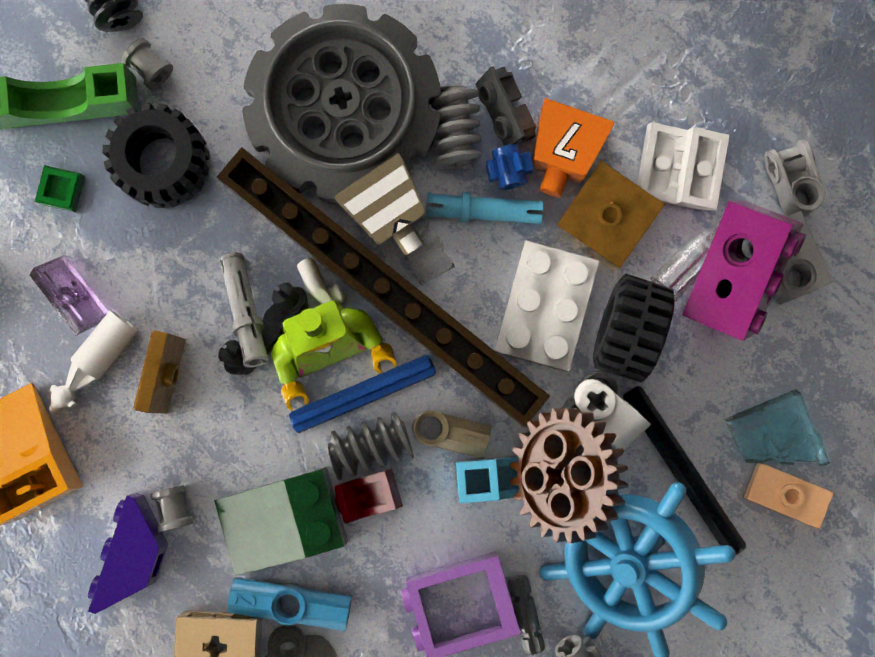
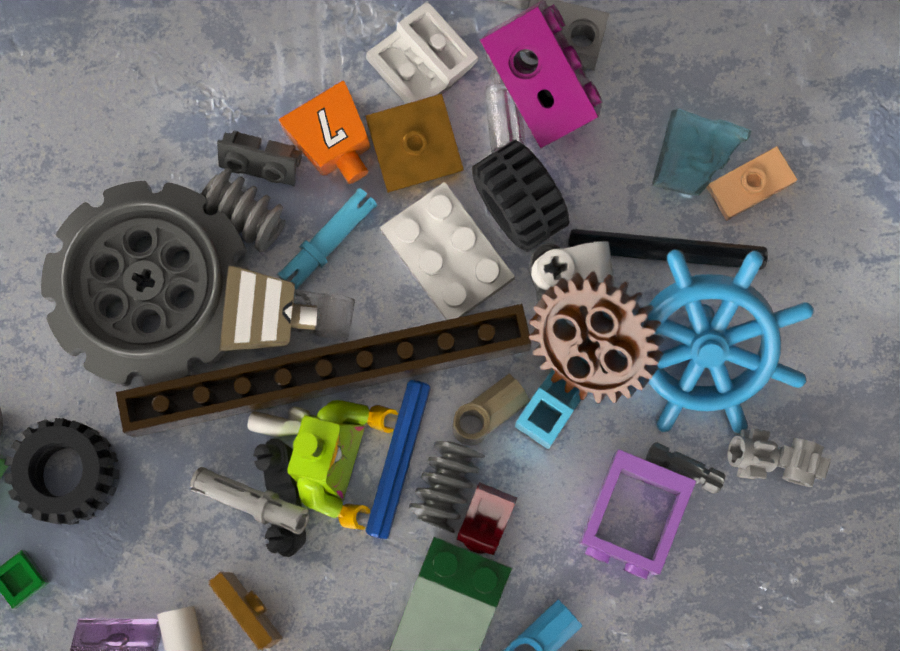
camera: 50 degrees left, 5 degrees down
blue gear [486,144,534,190] -> none

